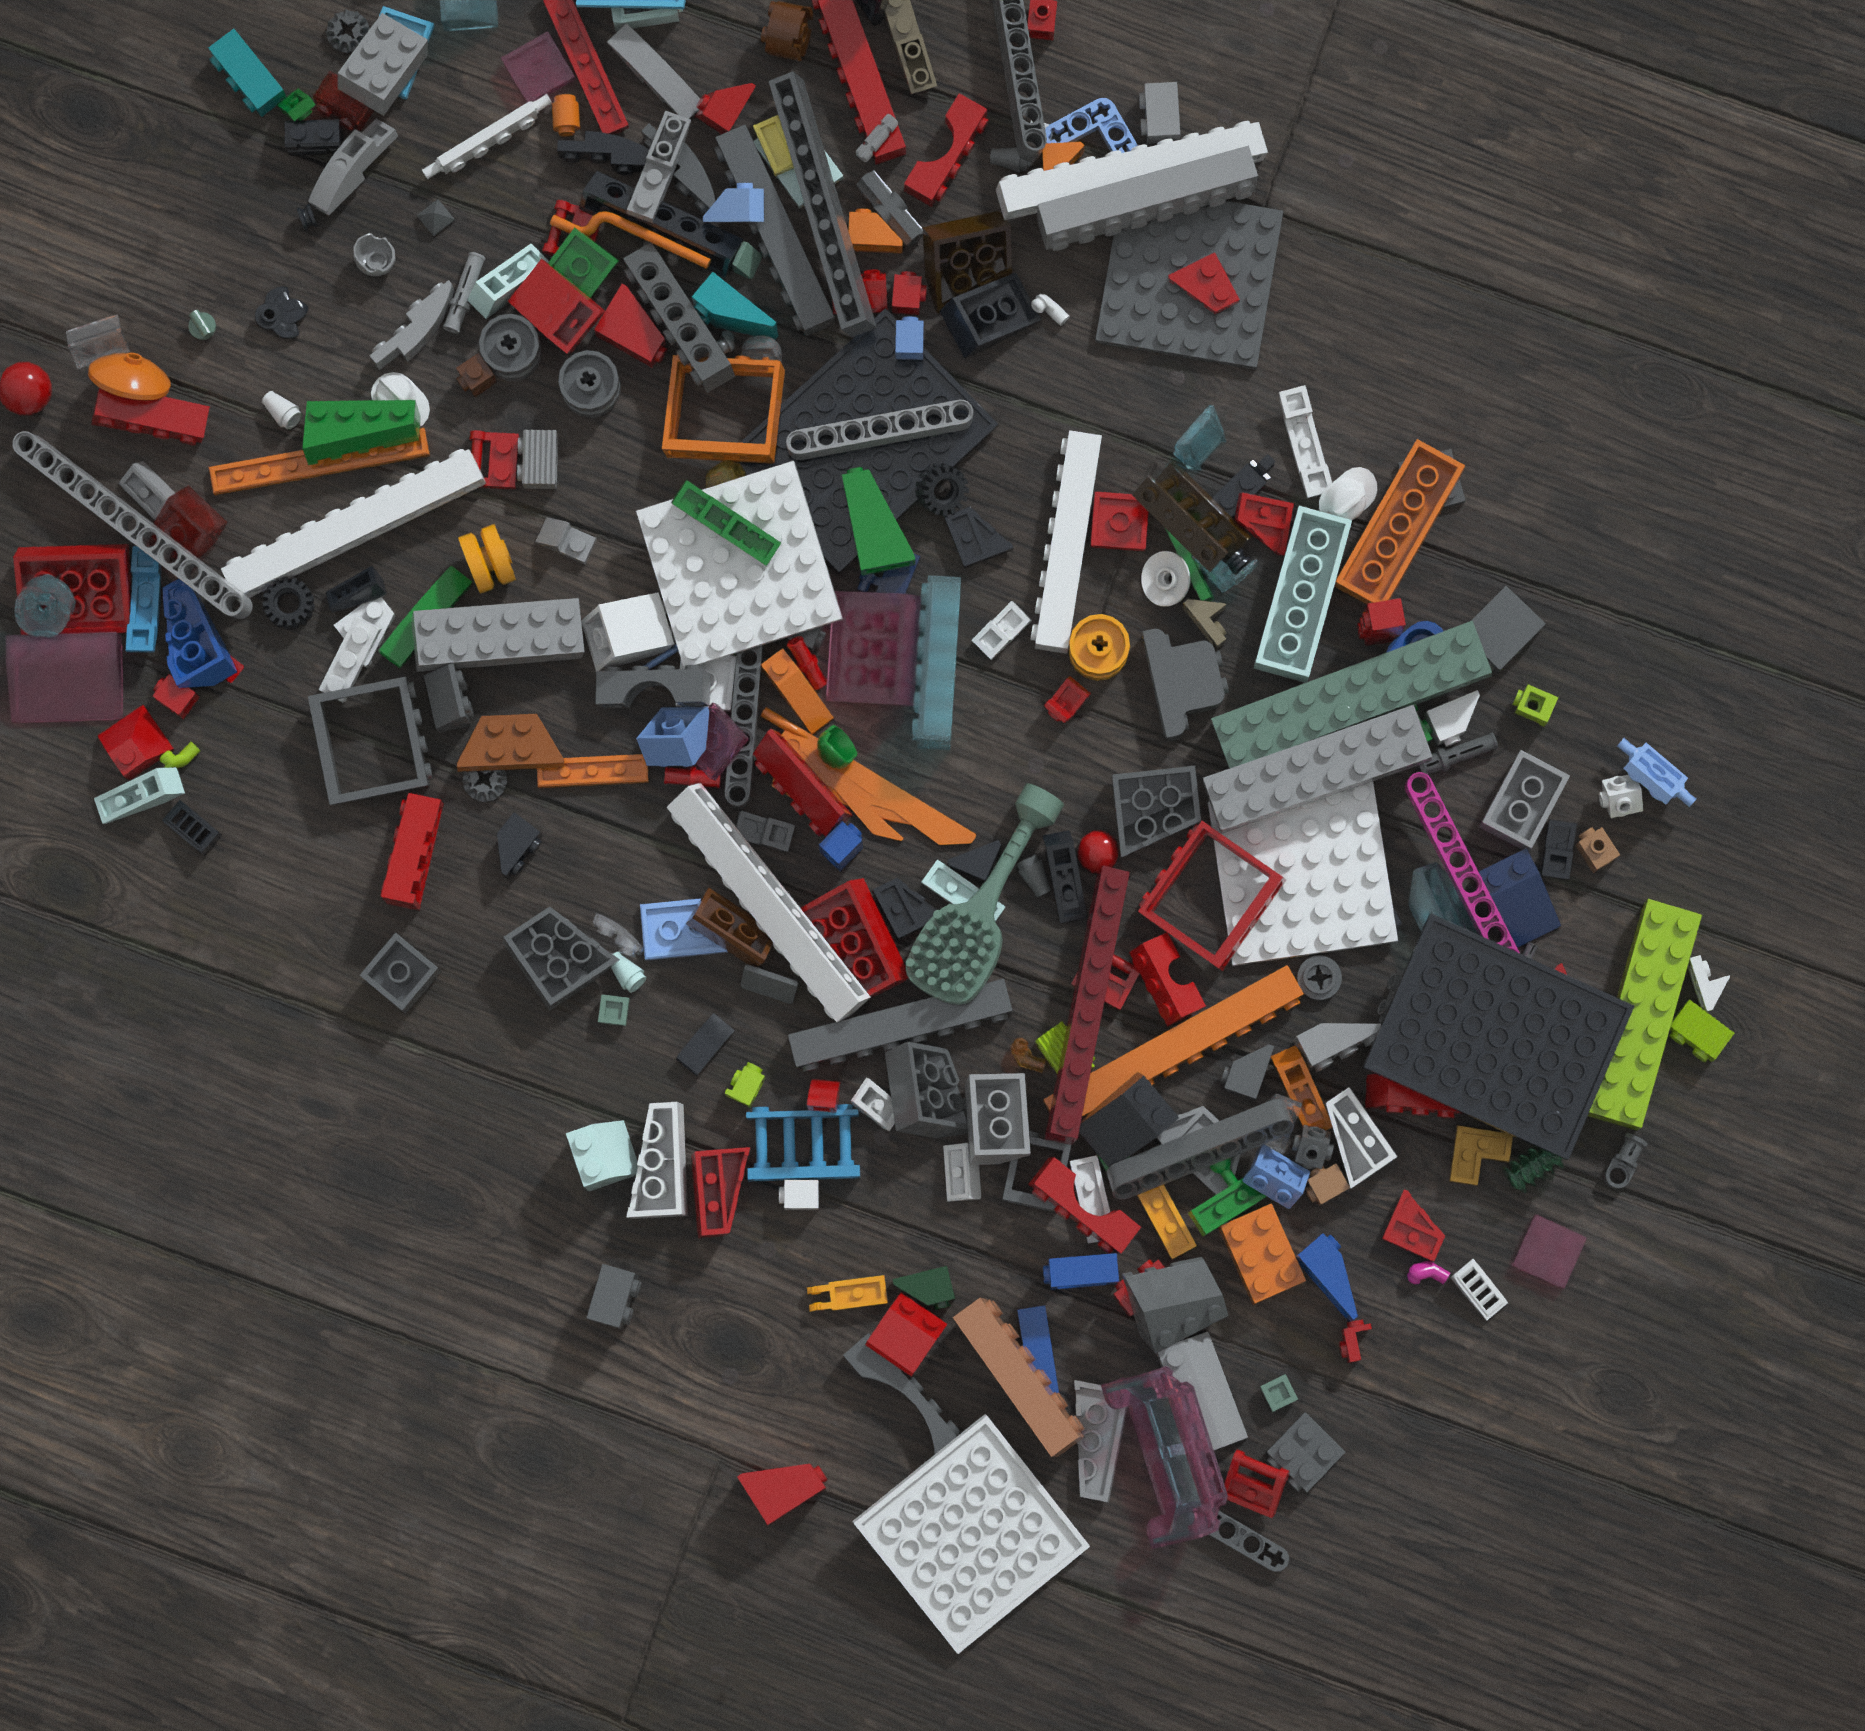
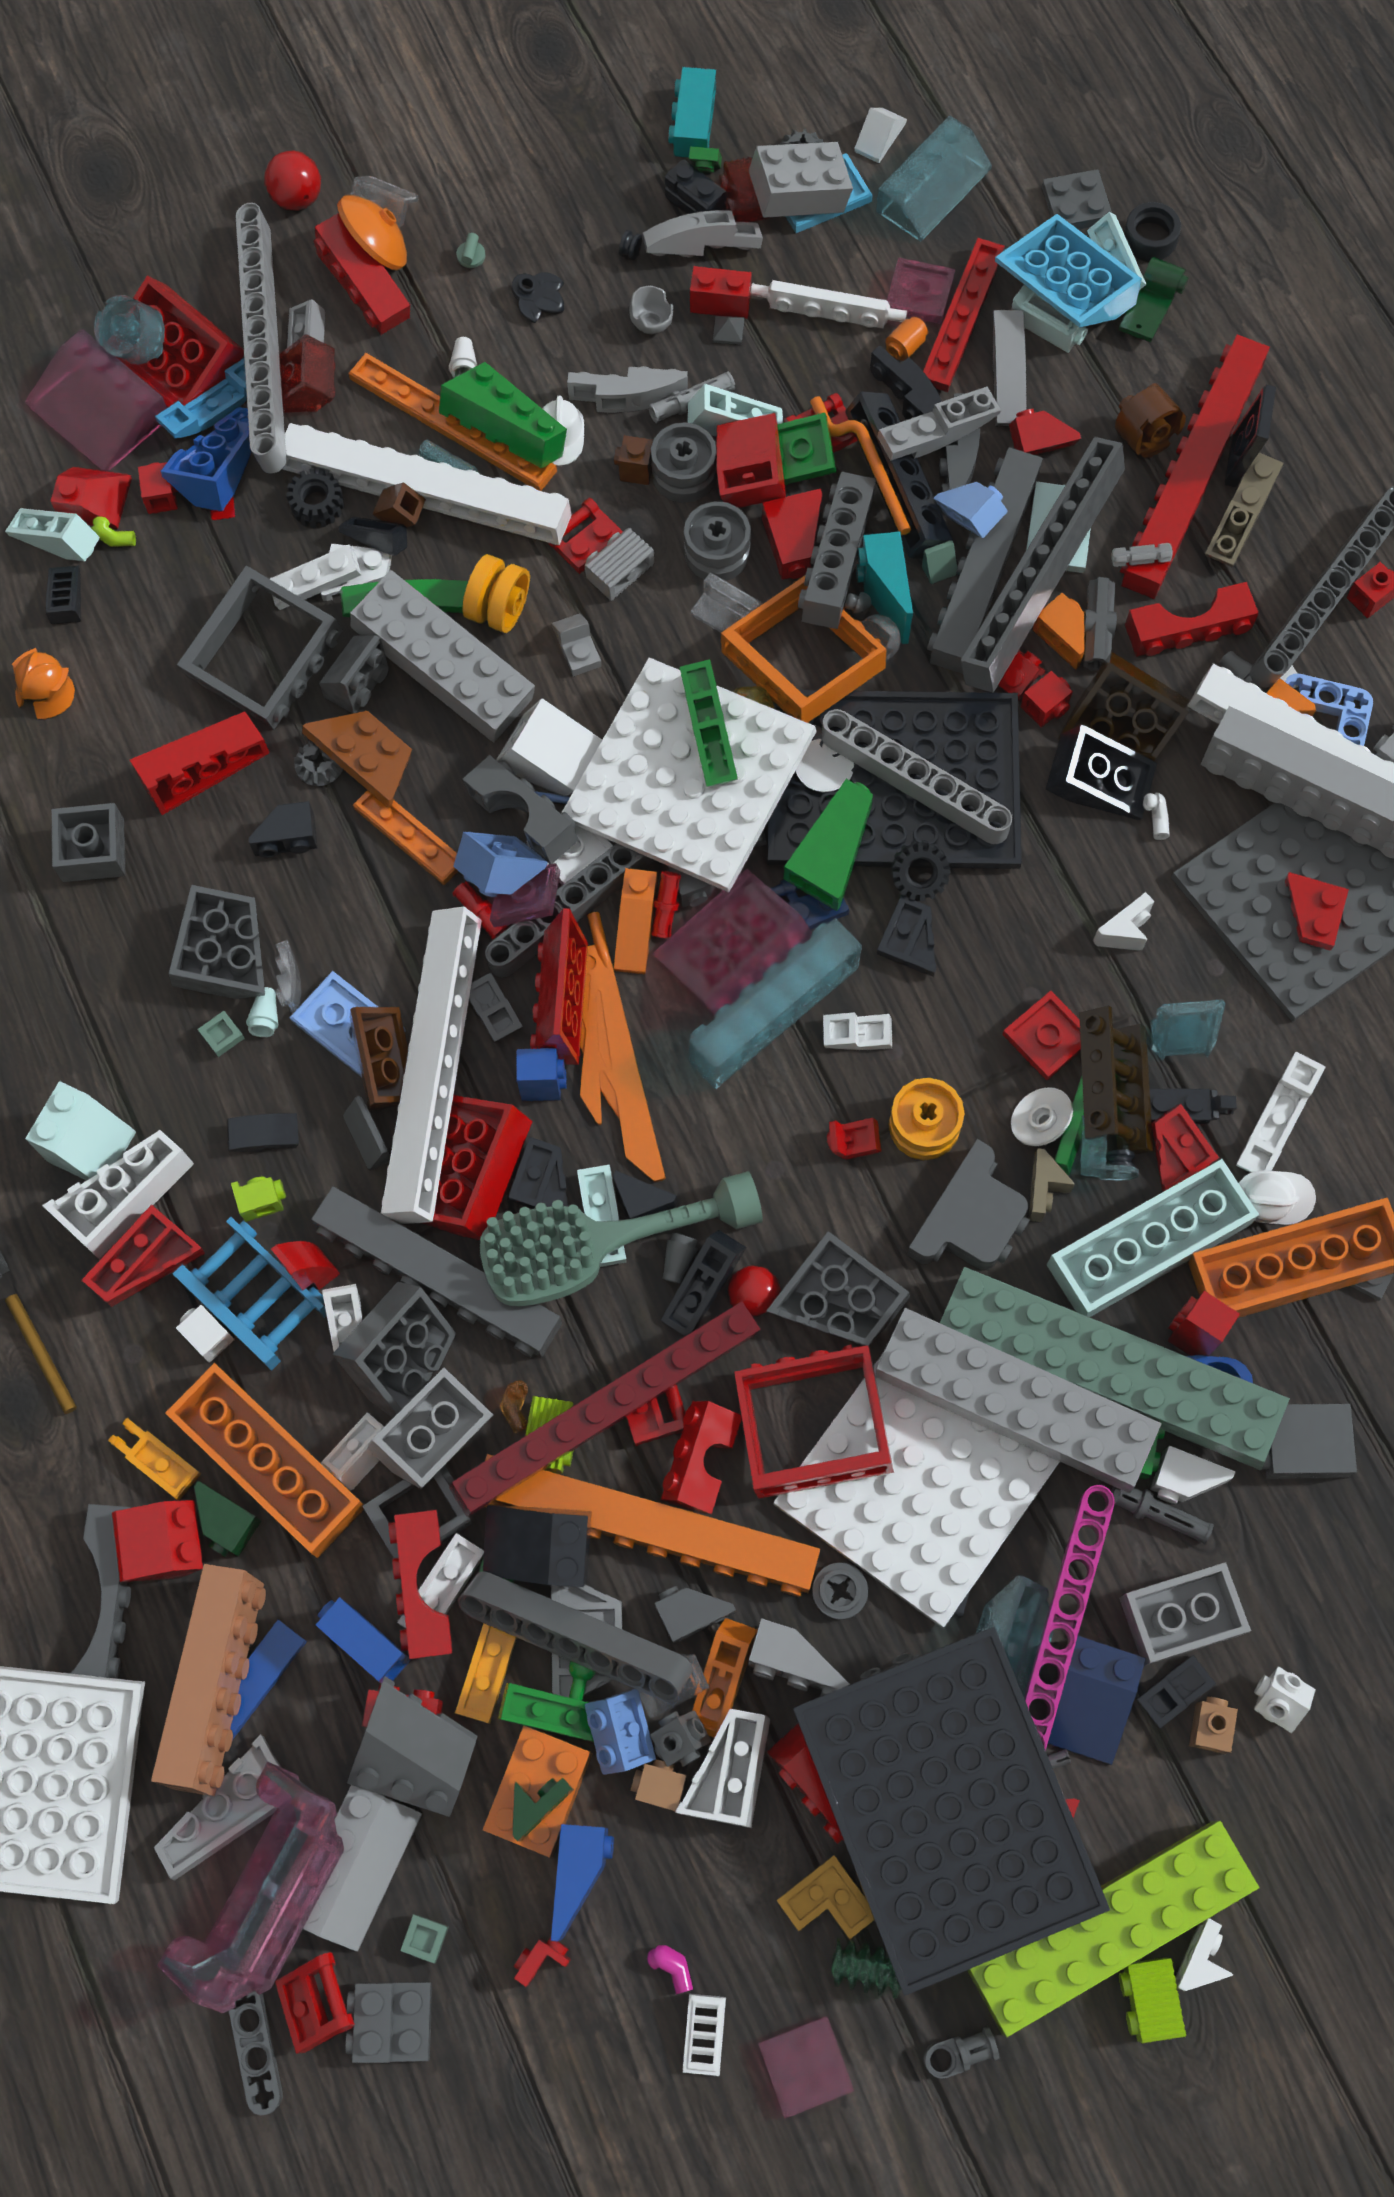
camera: 45 degrees right, 10 degrees down
light yellow tile [753,115,794,176] -> none
green hair [817,725,857,769] -> none
medium blue brick [895,317,924,360] -> none
white brick [1031,430,1102,654] -> none
red wing [1382,1189,1445,1262] -> none
lime brick [1512,685,1558,727] -> none
light blue plate [1617,737,1697,807] -> none
none -> pearl gold bar [5,1294,77,1414]
none -> orange helmet [12,648,75,719]
none -> orange brick [165,1363,364,1558]
none -> reddish brown brick [373,482,426,527]
none -> clear light blue piece [419,439,478,472]
none -> dark green slope [512,1778,574,1842]
none -> red brick [690,266,752,319]
none -> clear panel [691,572,761,633]
none -> white sticker [795,739,854,792]
none -> white slope [1093,892,1154,951]

